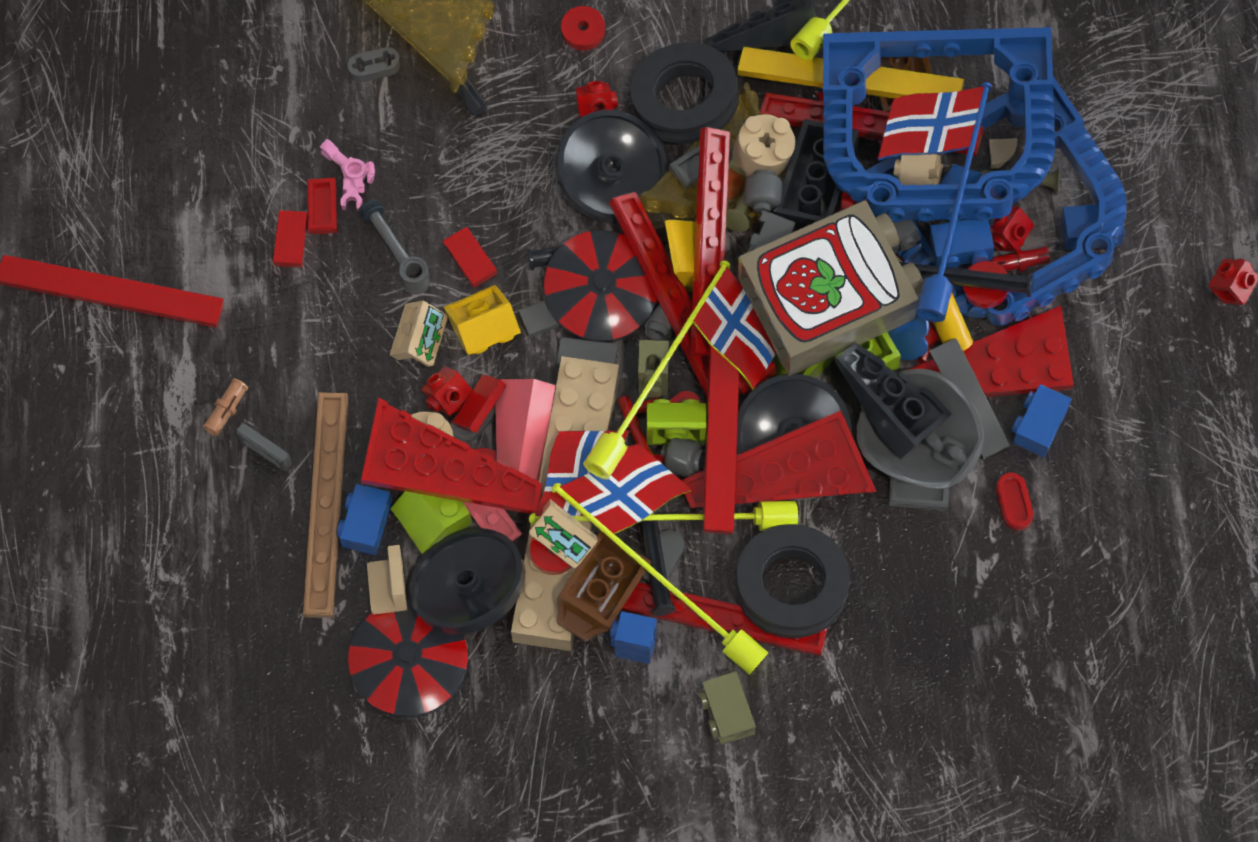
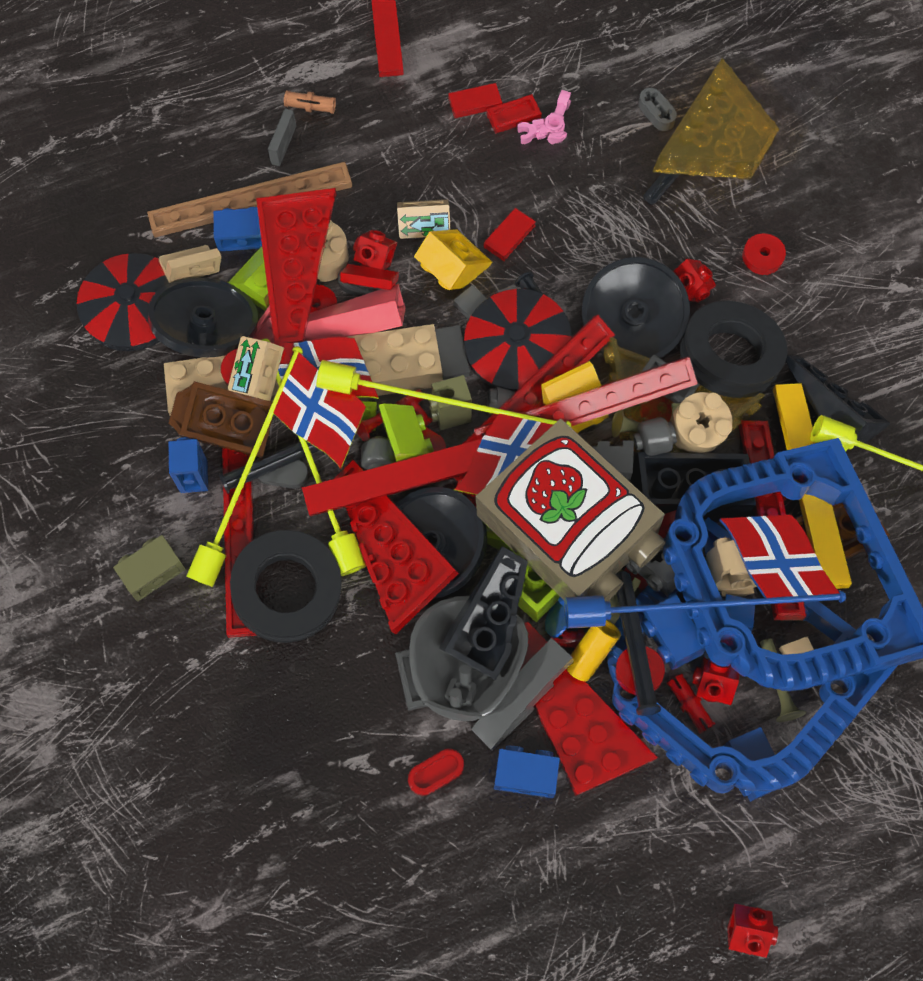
camera: 70 degrees right, 0 degrees up
dark grey piece [359,199,430,295] -> none

